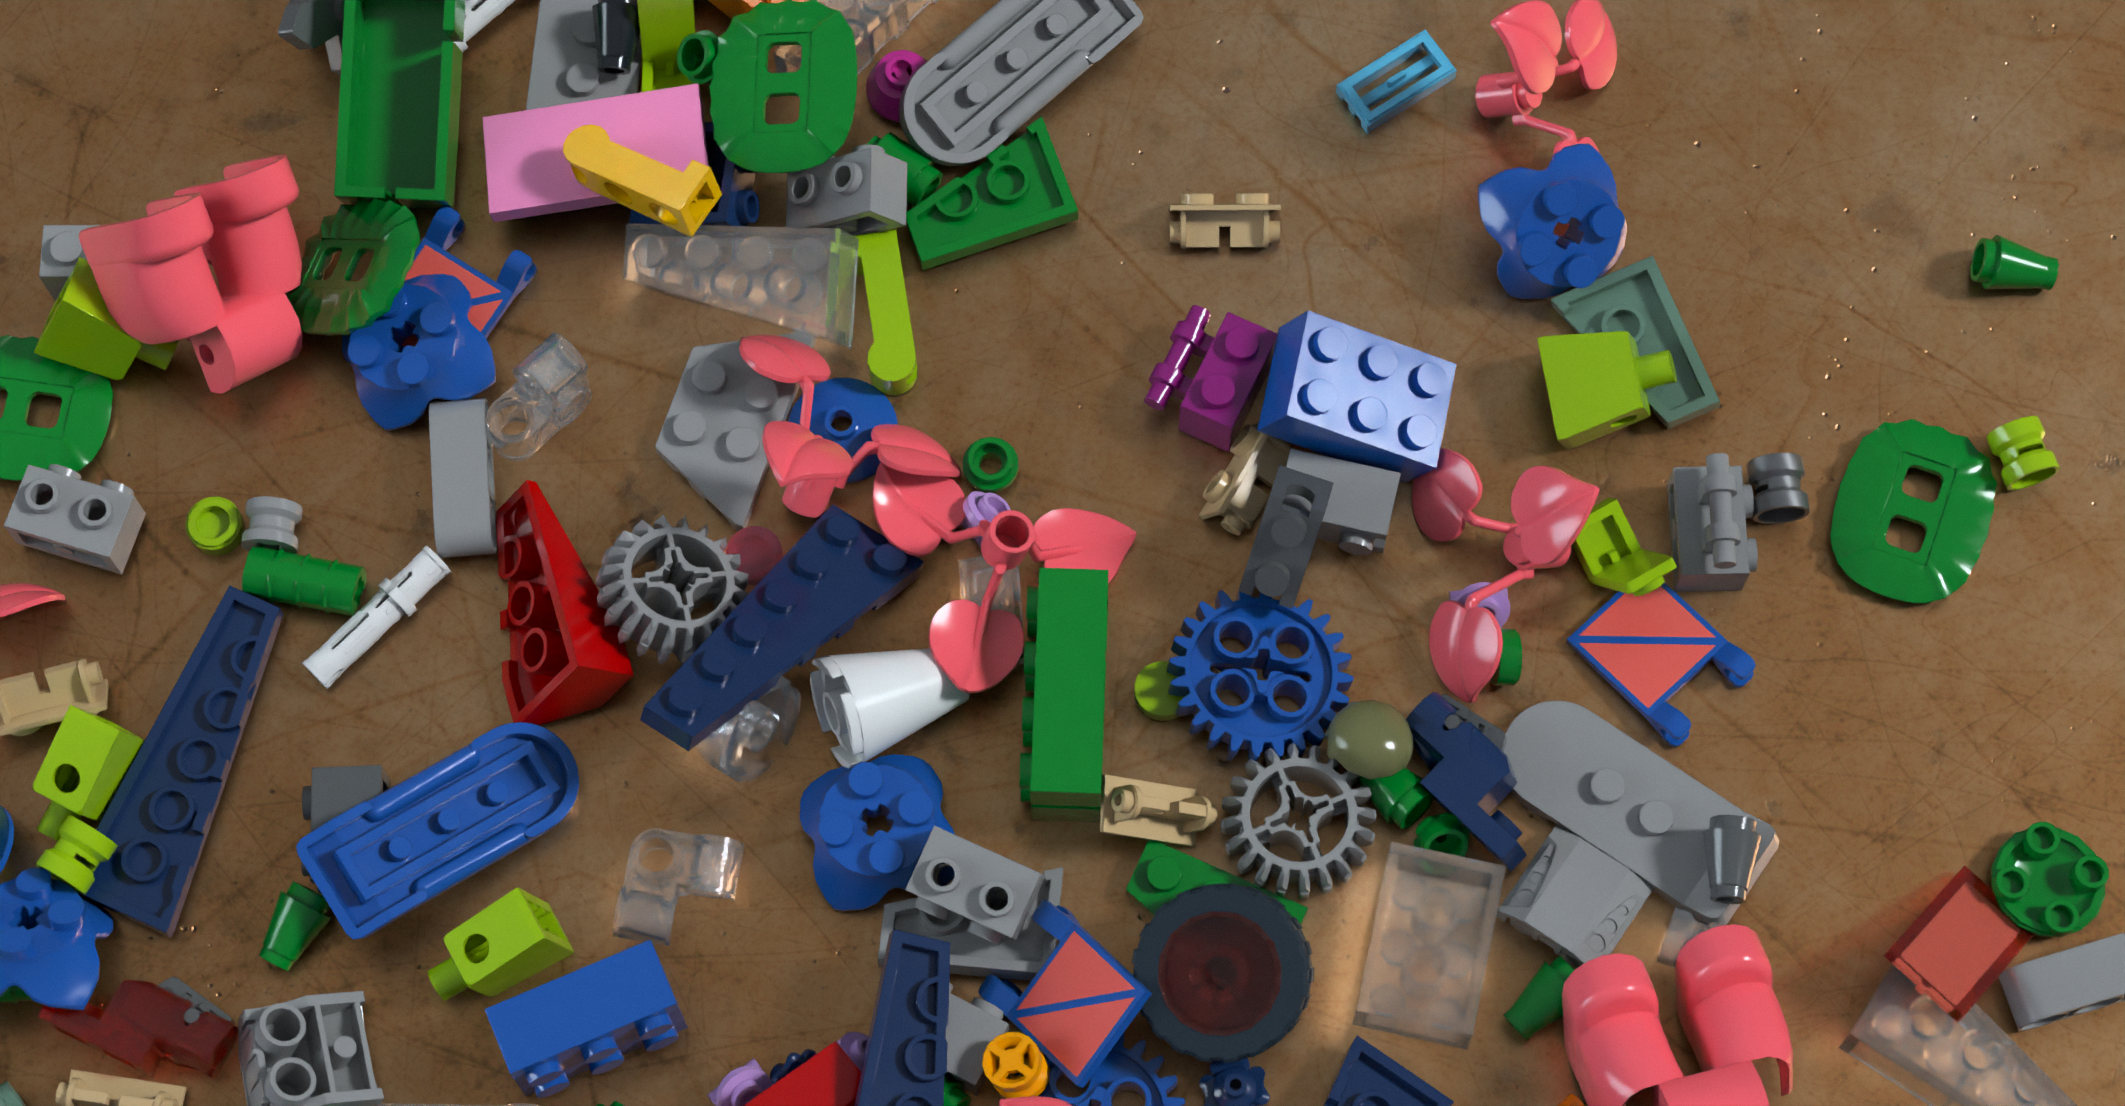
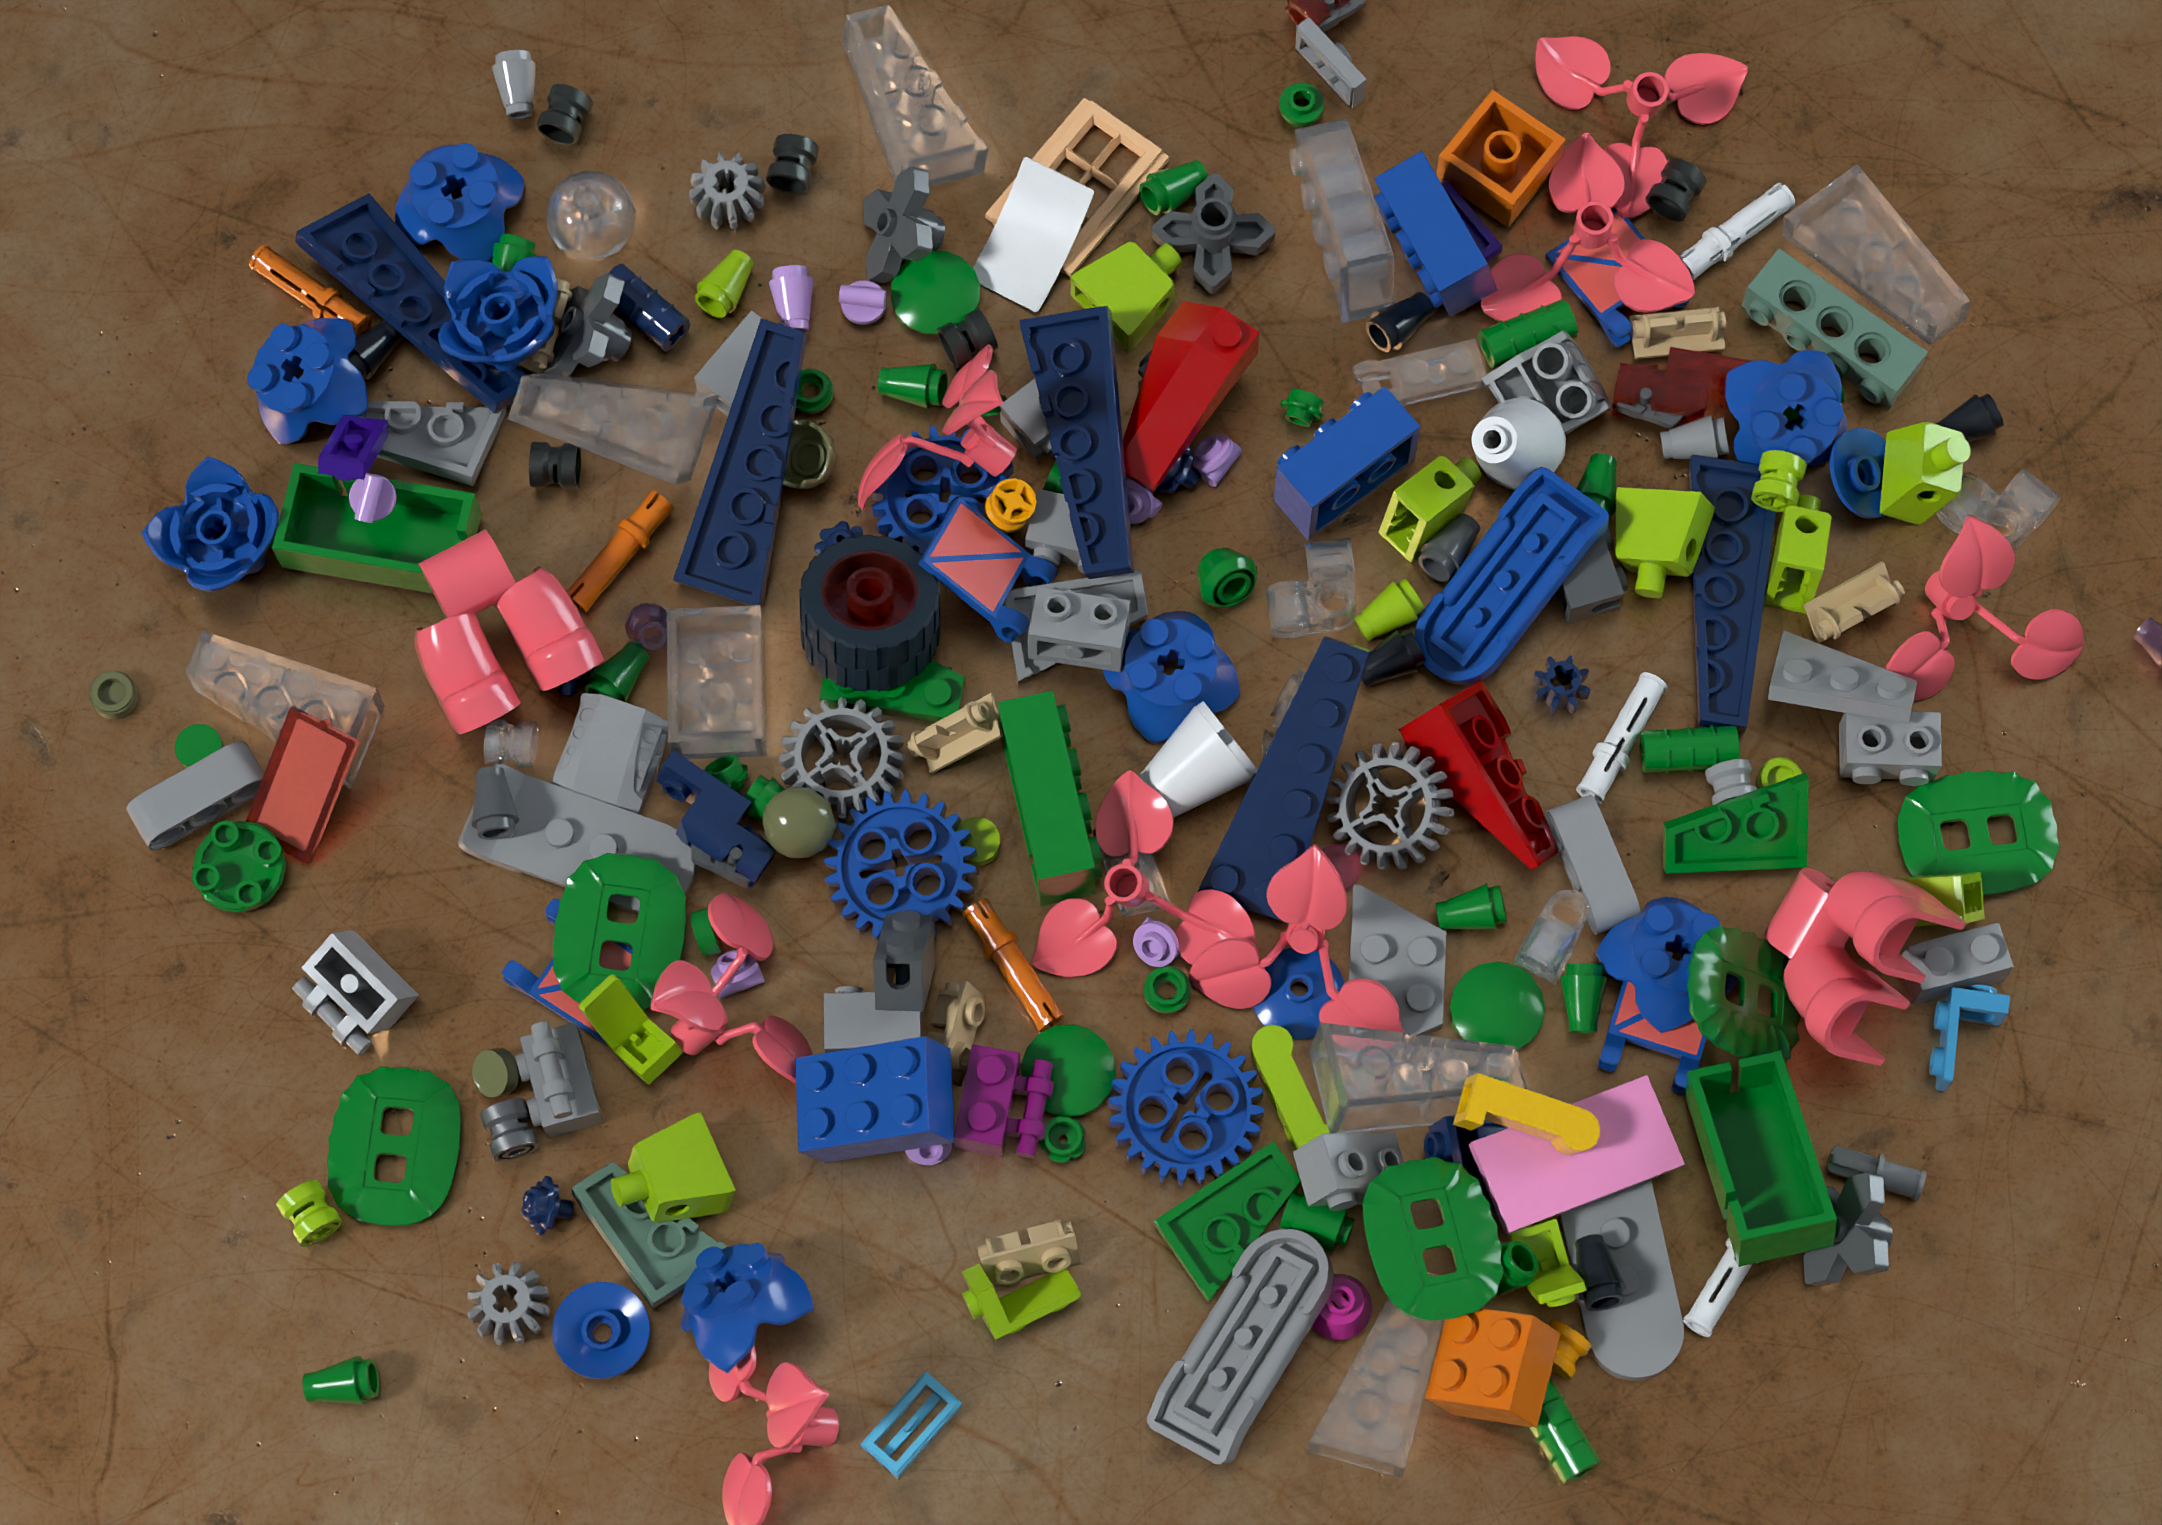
camera: 165 degrees right, 0 degrees up
none -> green tile [175,724,224,768]
none -> light grey brick [292,930,419,1055]
none -> light grey gear [467,1262,550,1345]
none -> olive tile [472,1048,519,1097]
none -> dark blue plant [521,1176,573,1236]
none -> blue dish [552,1282,650,1379]
none -> green piece [553,853,686,1010]
none -> cone [625,603,672,650]
none -> orange pin [962,898,1065,1032]
none -> lime bracket [962,1263,1082,1340]
none -> green dish [1021,1024,1116,1117]
none -> green plate [1039,1116,1086,1163]
none -> blue gear [1108,1030,1265,1187]
none -> green cone [1197,548,1258,608]
none -> lime cone [1353,579,1425,641]
none -> black cone [1362,629,1426,688]
none -> dark grey cone [1418,513,1480,582]
none -> green cone [1435,883,1507,930]
none -> green dish [1450,961,1545,1055]
none -> white cone [1472,398,1566,490]
none -> dark blue gear [1532,656,1591,715]
none -> green cone [1560,963,1608,1033]
none -> lime torso [1615,487,1715,598]
none -> light grey cone [1660,415,1729,459]
none -> green wing [1663,772,1809,874]
none -> light grey wing [1768,630,1917,724]
none -> light grey axle [1827,1145,1926,1201]
none -> dark azure bracket [1929,985,2010,1091]

